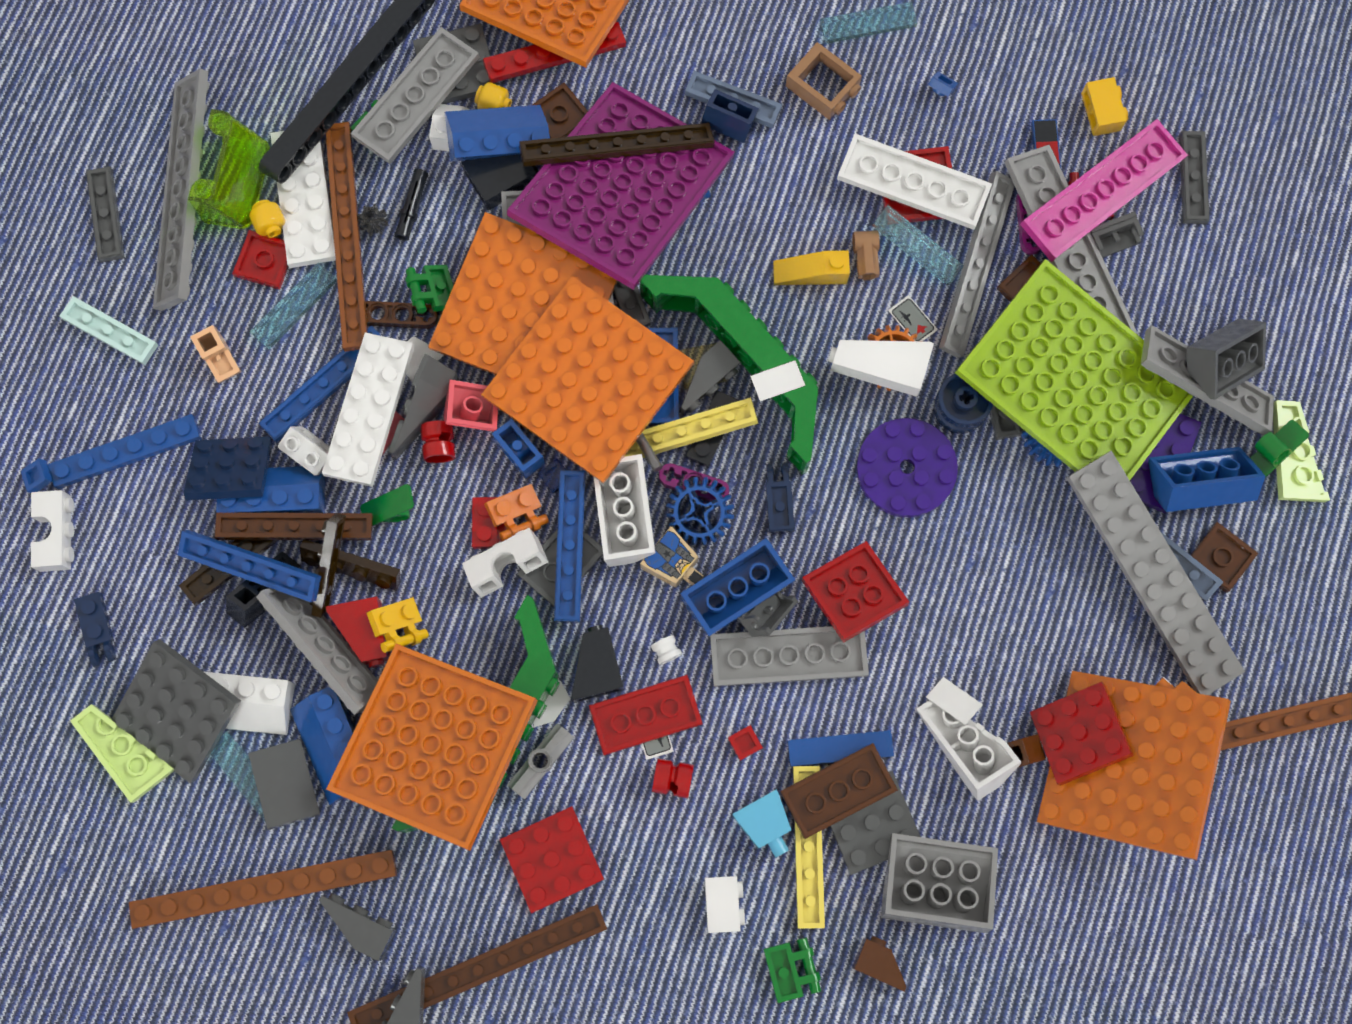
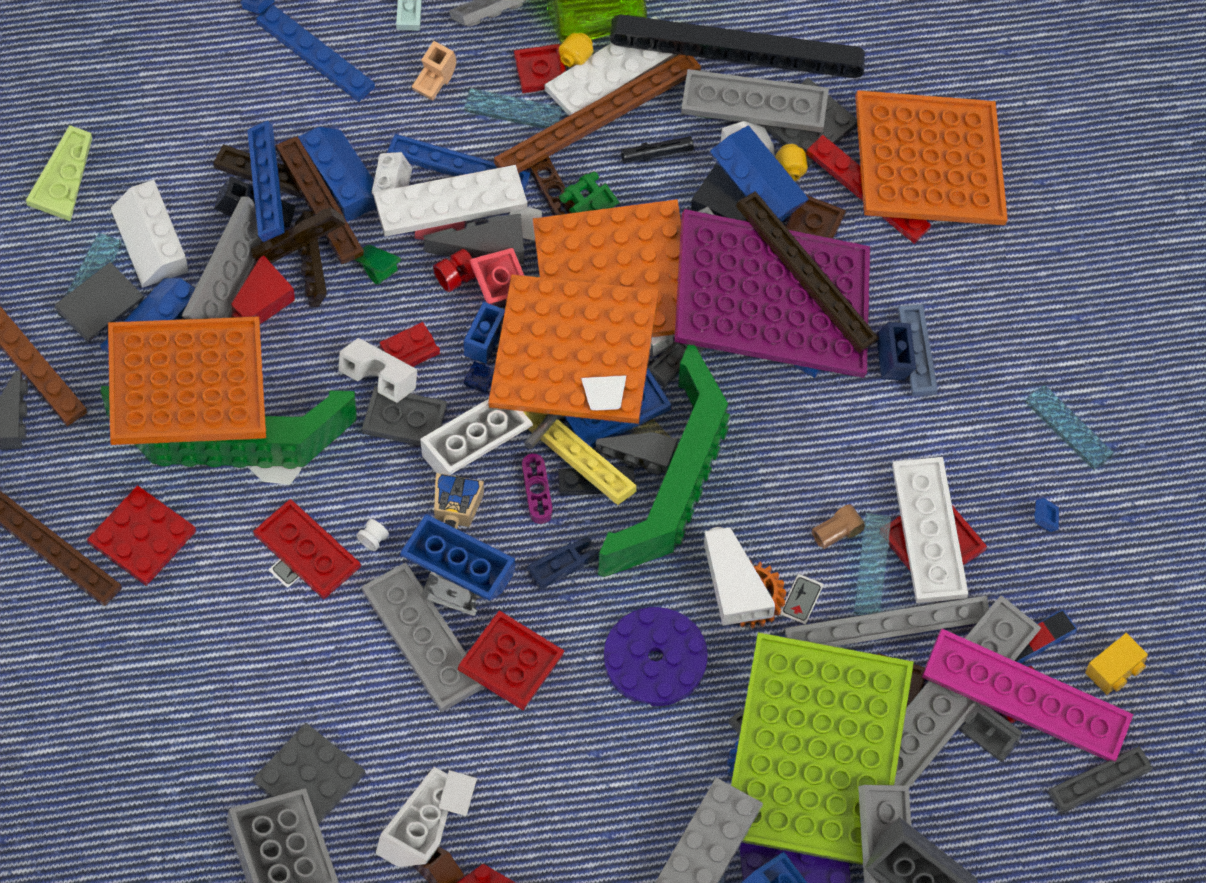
camera: 60 degrees right, 15 degrees down
white arch [31,490,74,572] -> none
dark blue hinge [74,592,116,667] -> none
dark grey plate [112,639,241,784] -> none
dark blue plate [183,436,272,501] -> none
clear smoke gear [357,204,389,236] -> none
yellow plate [366,597,429,653] -> none
orange plate [484,484,549,541] -> none
light grey piece [507,723,575,799] -> none
blue tile [554,470,586,623] -> none
black slope [572,625,624,703] -> none
red wheel [652,758,694,799] -> none
blue gear [666,477,735,545] -> none
white brick [705,876,745,933] -> none
red plate [727,725,763,761] -> none
medium azure torso [732,789,791,858] -> none
white sticker [750,361,805,401] -> none
green plate [763,937,821,1003] -> none
yellow slope [773,250,850,285] -> none
reddish brown tile [780,743,898,839] -> none
medium nougat window [785,42,862,120] -> none
blue tile [787,730,894,767] -> none
light yellow plate [793,766,825,929] -> none
reddish brown slope [852,935,906,992] -> none
dark blue wheel [933,373,993,434] -> none
none -> white sticker [581,376,626,410]

